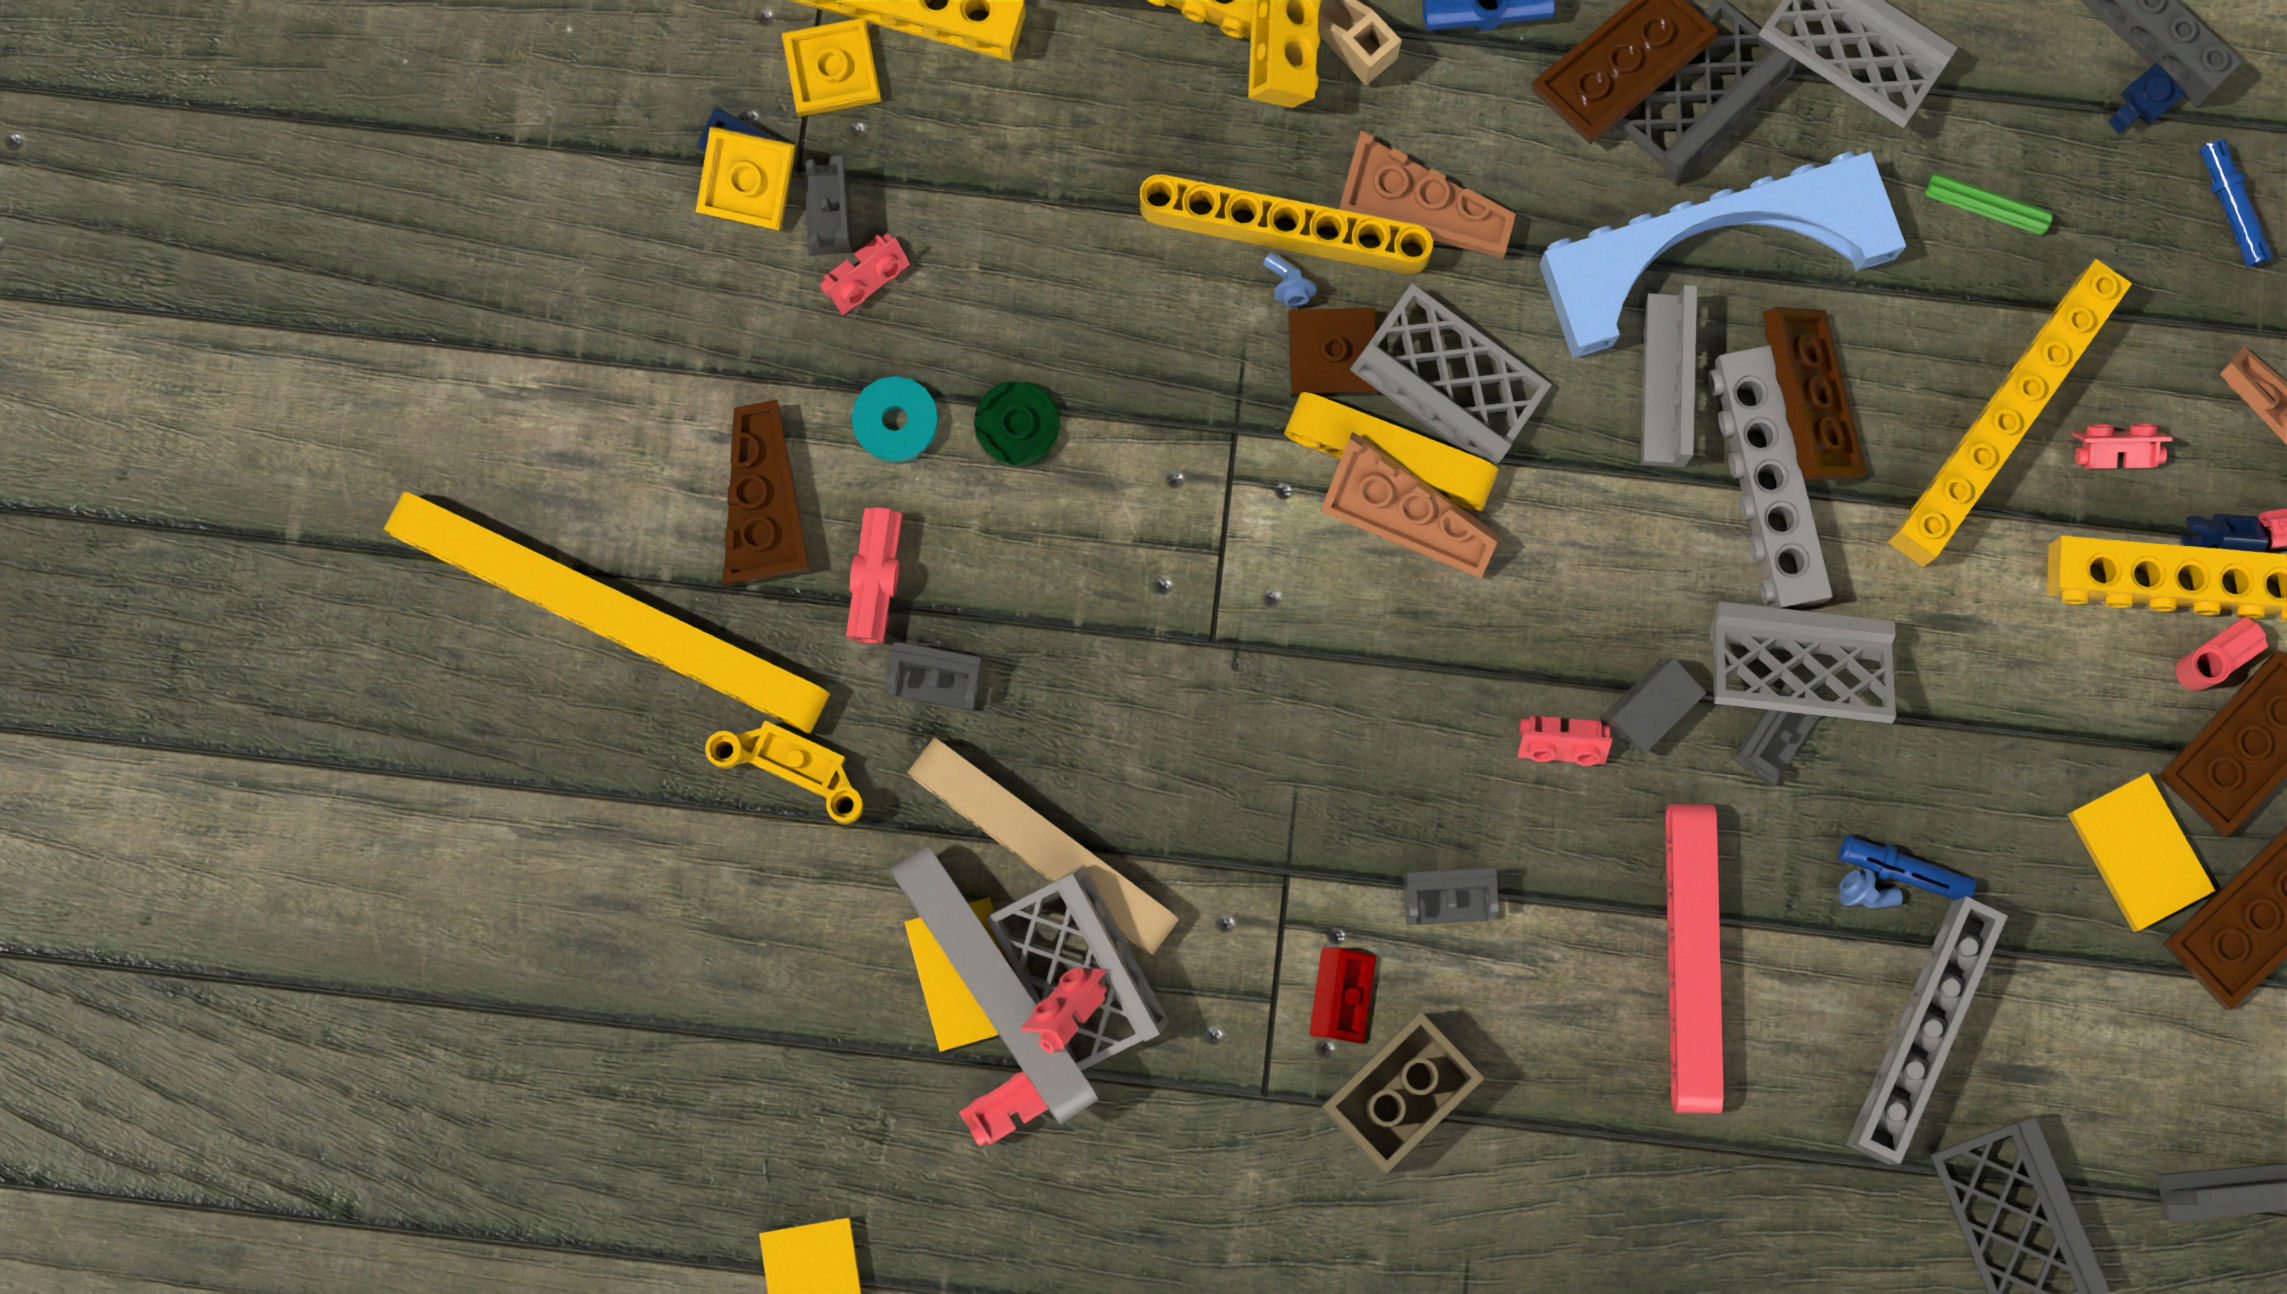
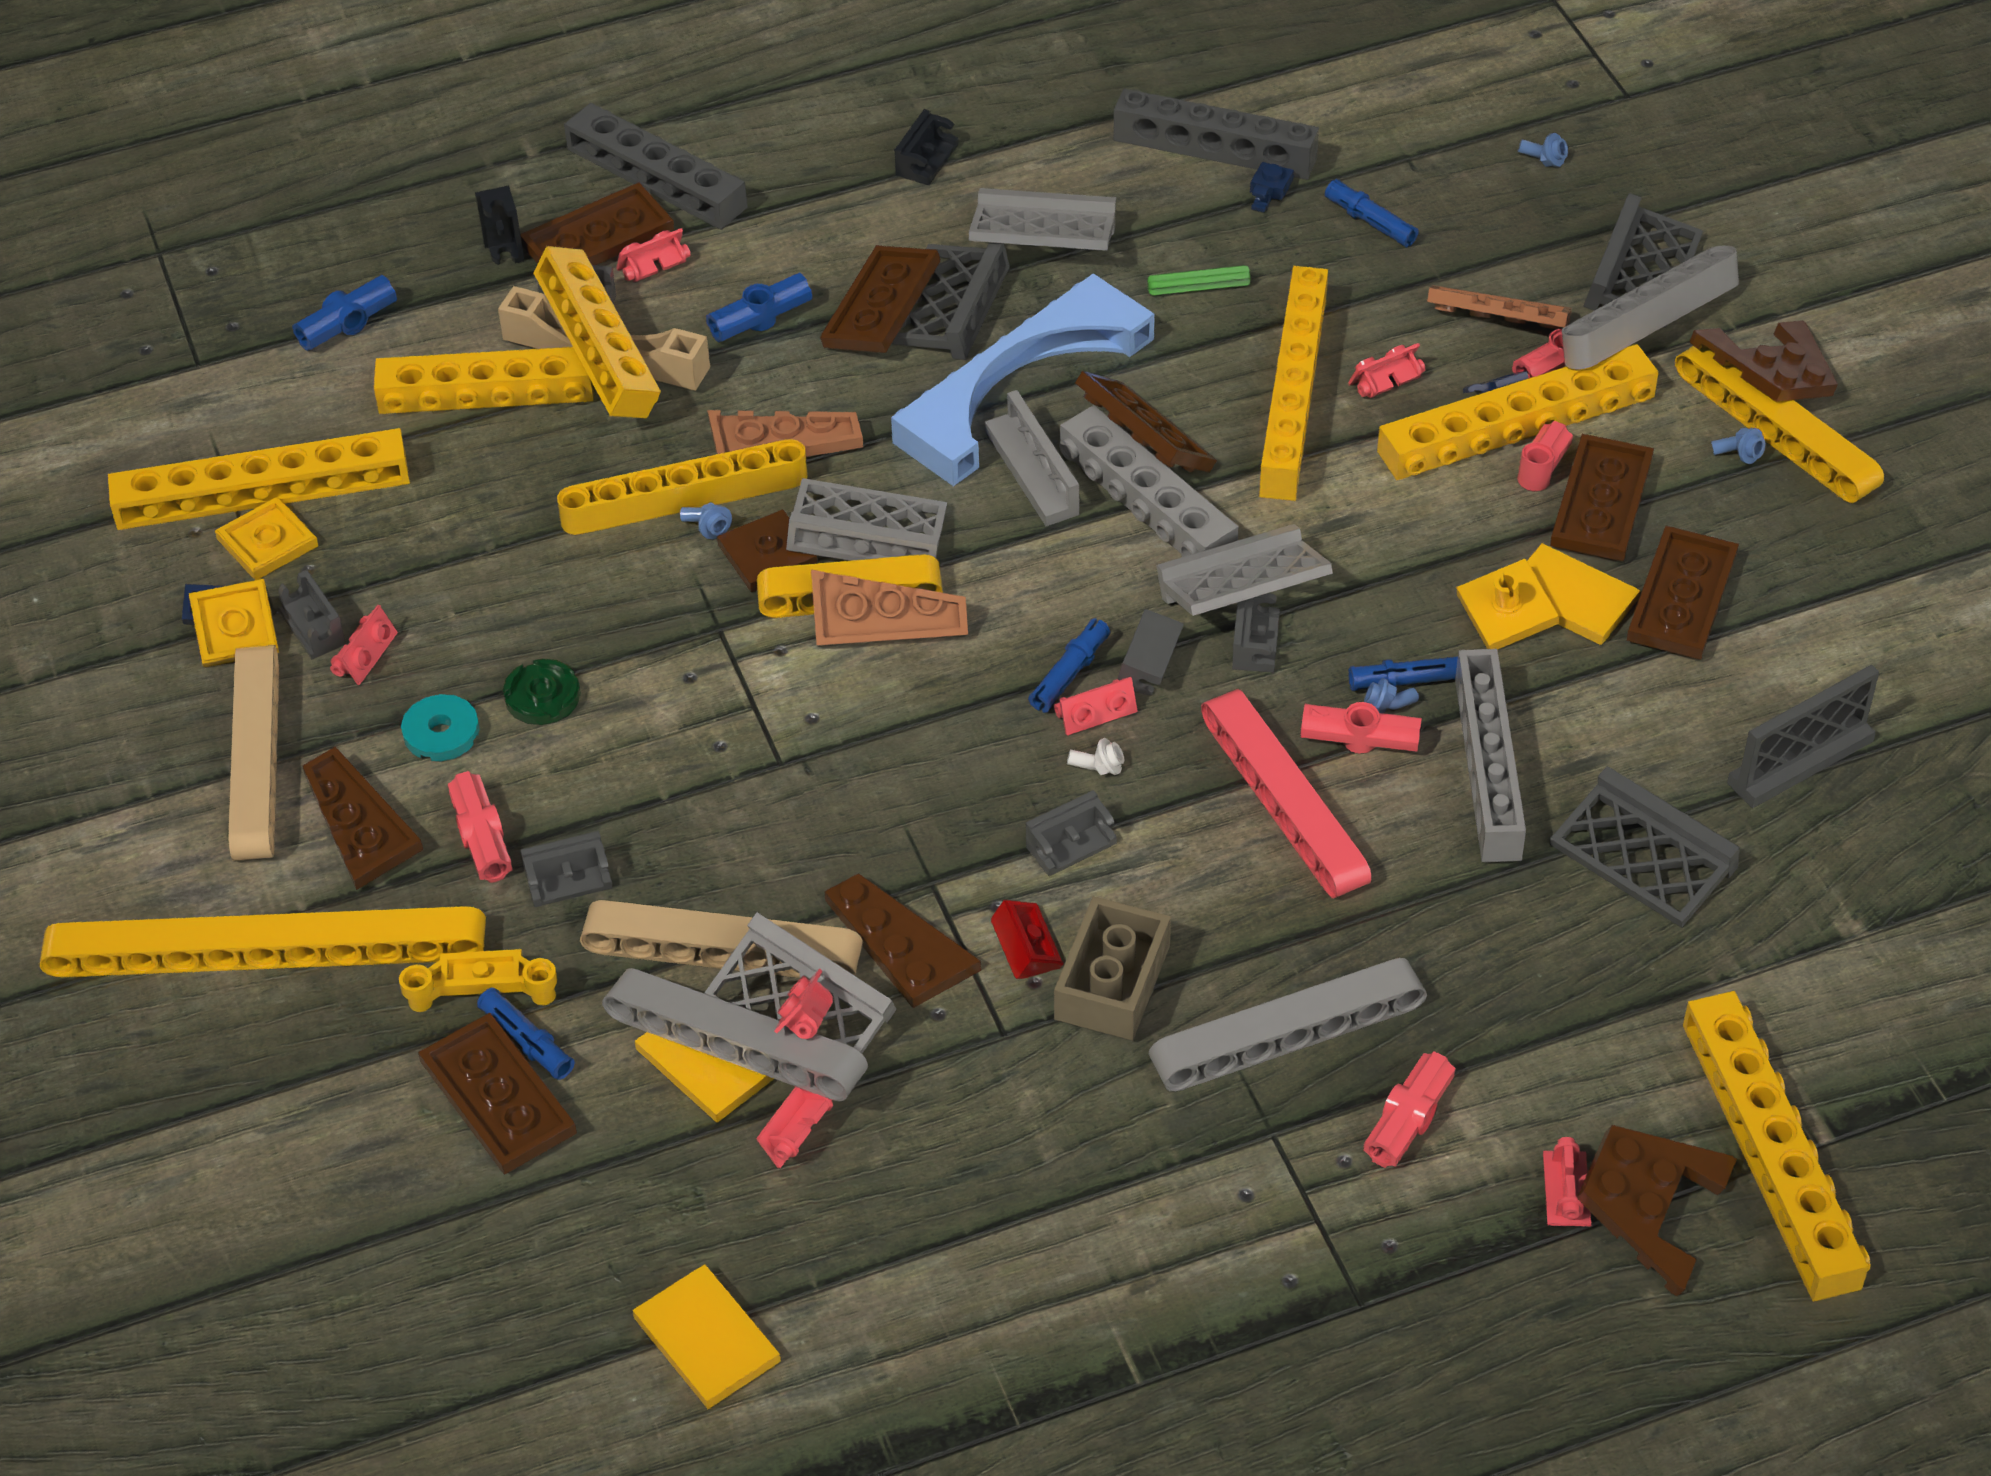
camera: 25 degrees left, 30 degrees down
none -> tan beam [228,645,279,861]
none -> reddish brown plate [418,1013,577,1175]
none -> blue pin [477,988,575,1080]
none -> reddish brown wing [825,873,981,1008]
none -> blue pin [1028,618,1111,713]
none -> white plate [1067,738,1124,775]
none -> light grey beam [1148,958,1427,1092]
none -> coral piece [1301,702,1422,754]
none -> yellow tile [1456,559,1559,650]

